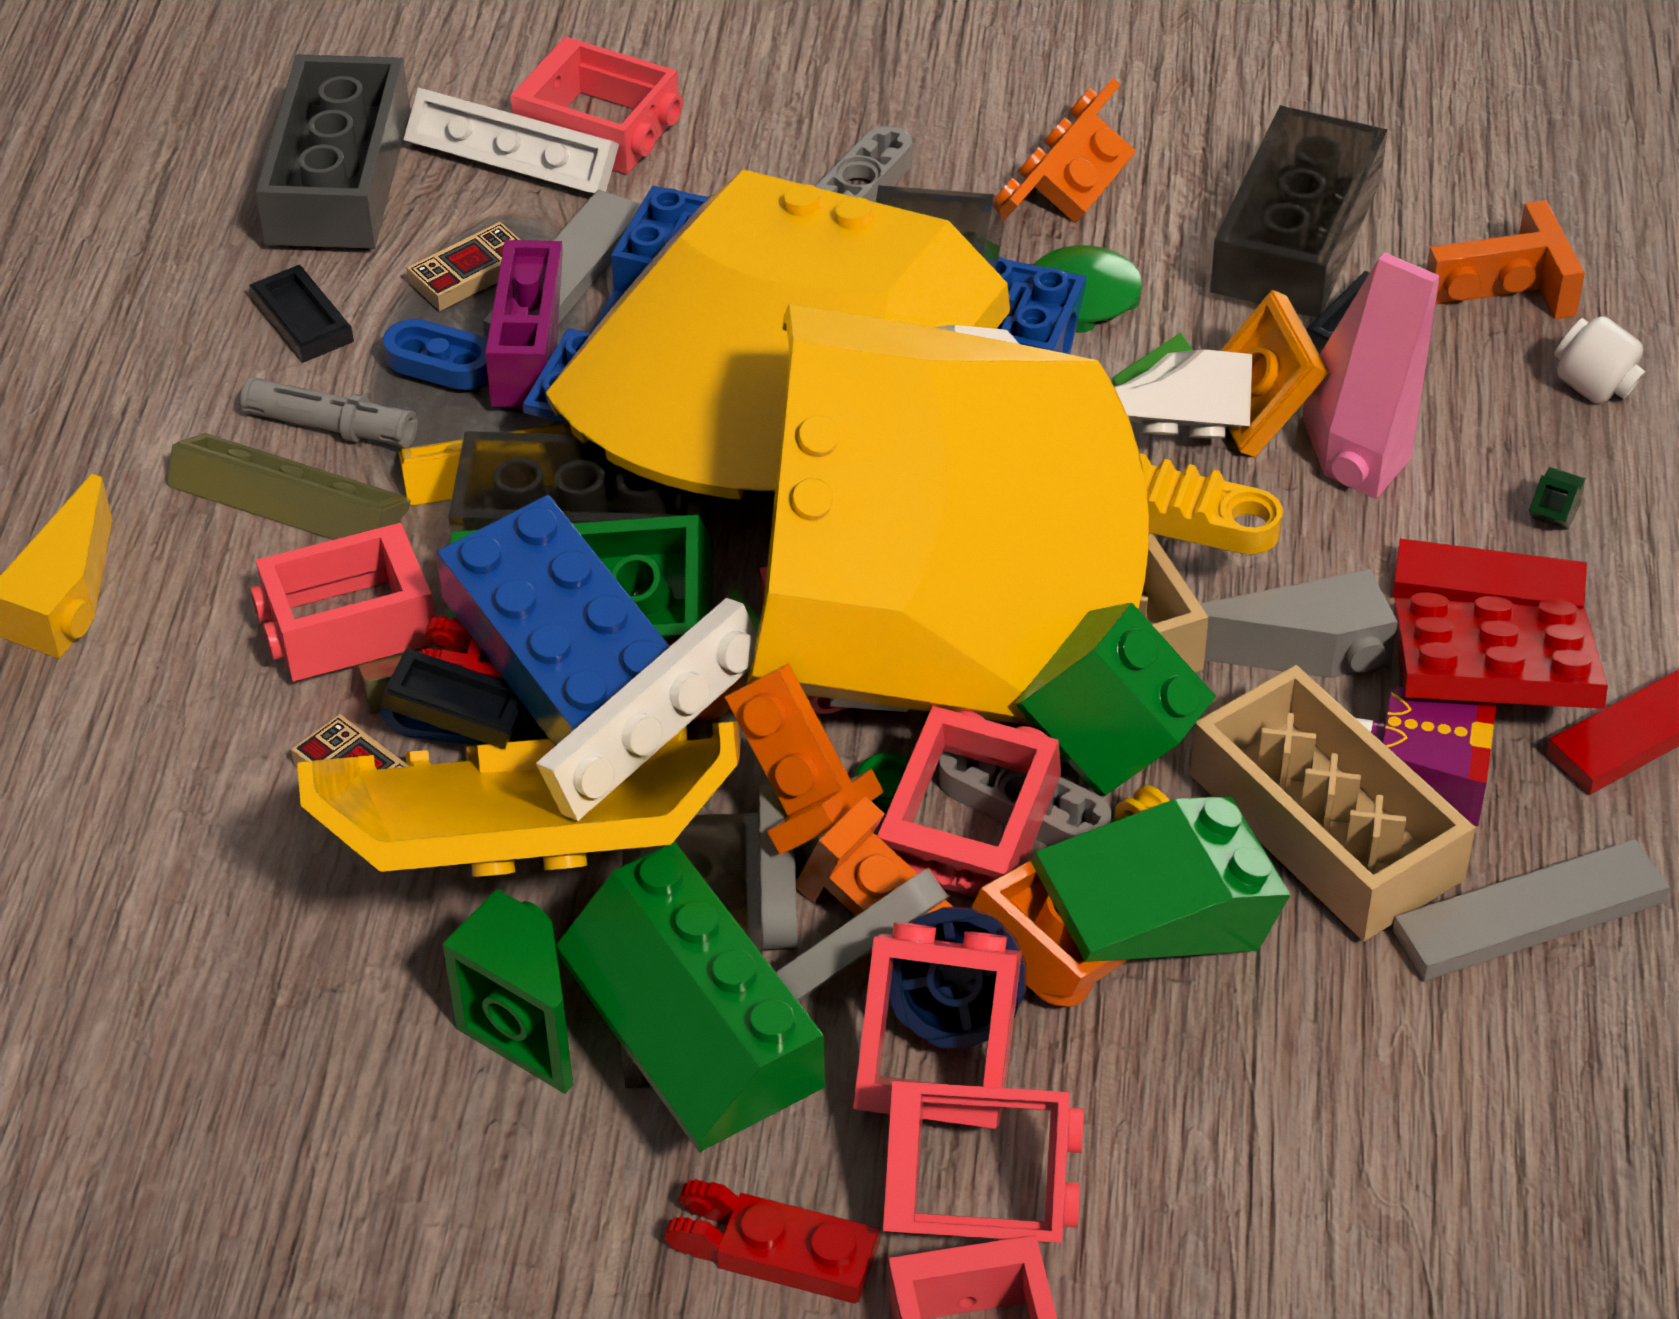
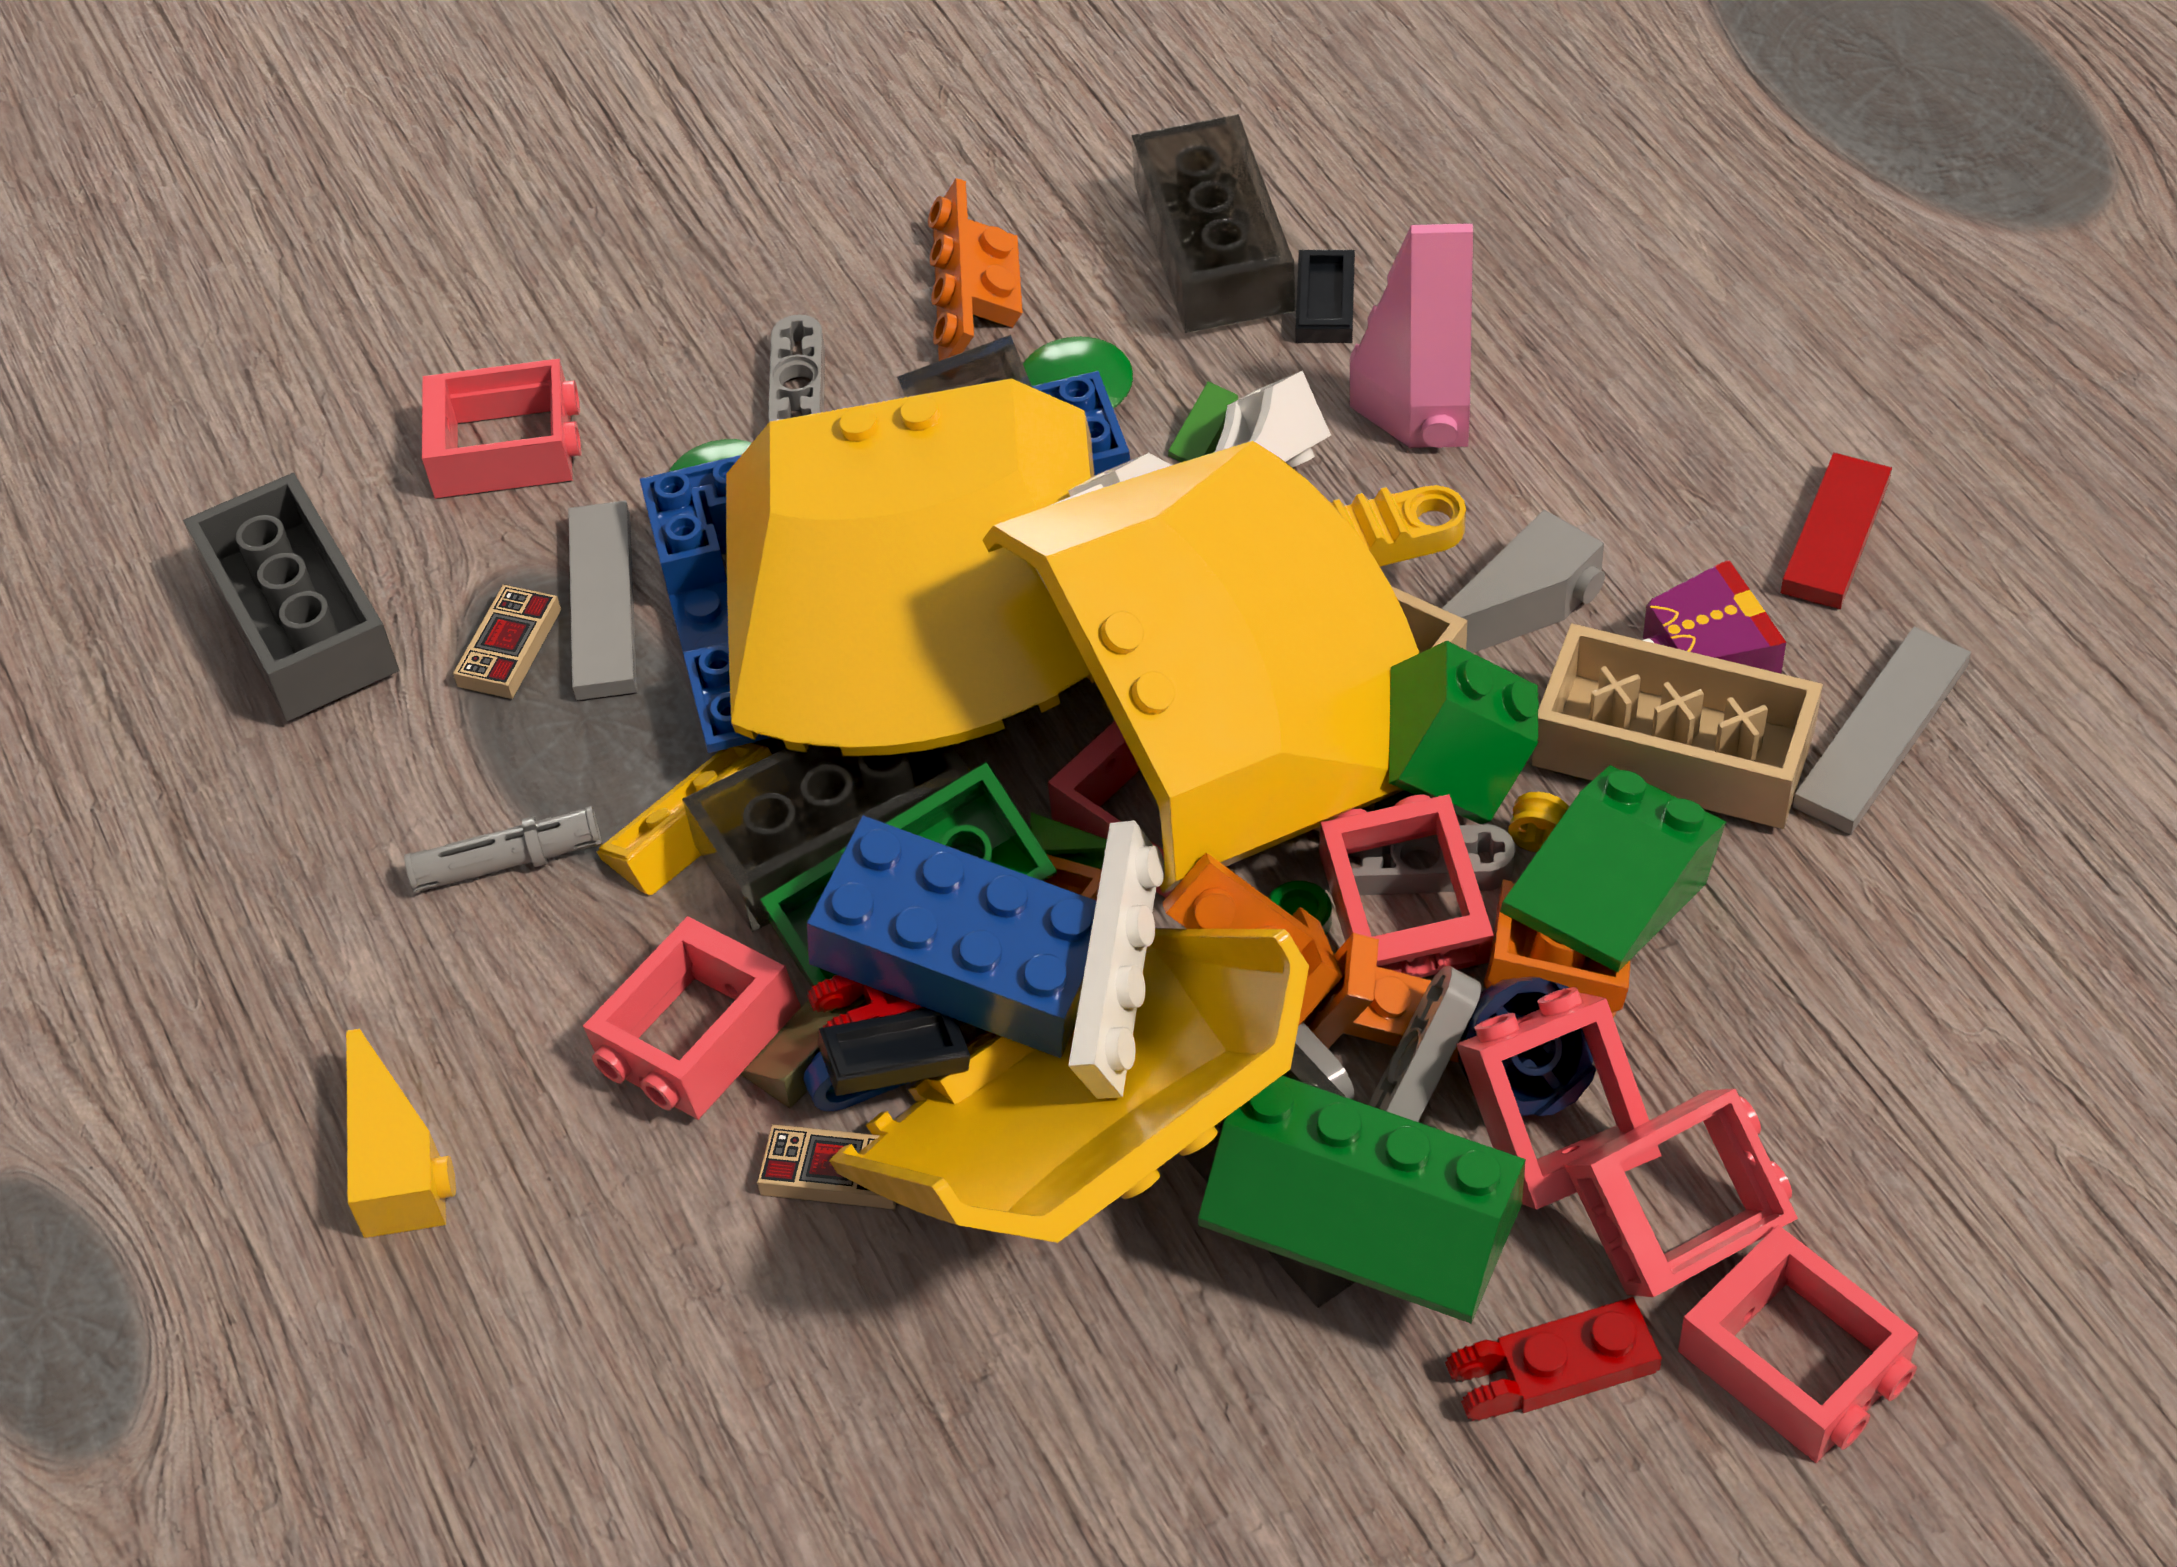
camera: 30 degrees left, 5 degrees up
olive slope [167,433,411,540] -> none
black tile [249,265,354,363] -> none
blue plate [383,319,488,390] -> none
white plate [403,87,619,194] -> none
green slope [443,889,574,1094] -> none
magenta slope [485,240,563,408] -> none
light orange tile [1220,290,1330,457] -> none
red tile [1392,538,1587,608] -> none
red plate [1393,593,1608,709] -> none
orange bracket [1426,200,1585,319] -> none
dark green piece [1529,467,1586,529] -> none
white head [1553,316,1646,404] -> none

